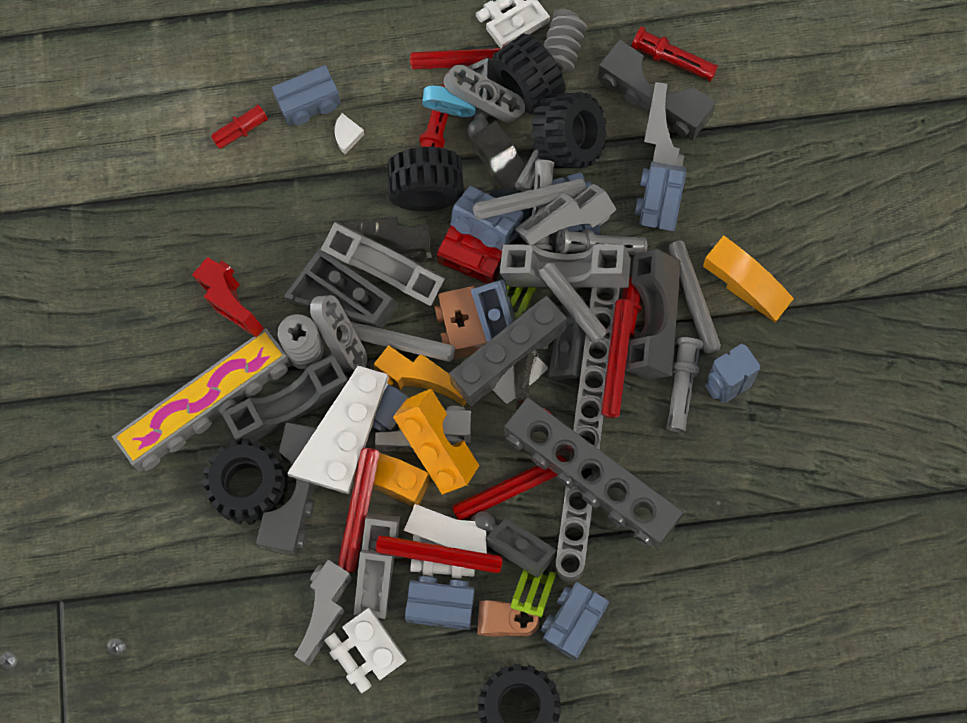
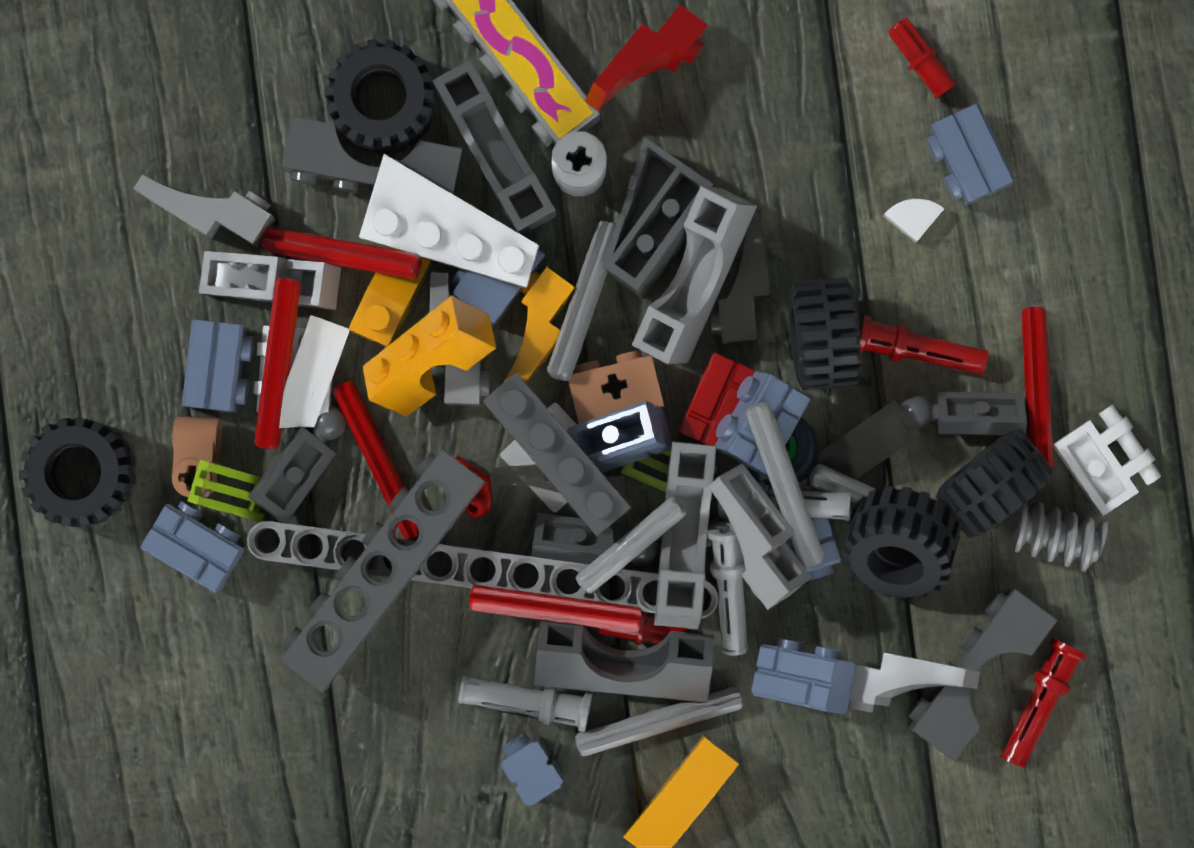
camera: 85 degrees right, 15 degrees up
light grey beam [310,295,367,372] -> none
white plate [324,607,407,693] -> none
medium azure beam [422,86,476,117] -> none
light grey beam [444,65,525,123] -> none

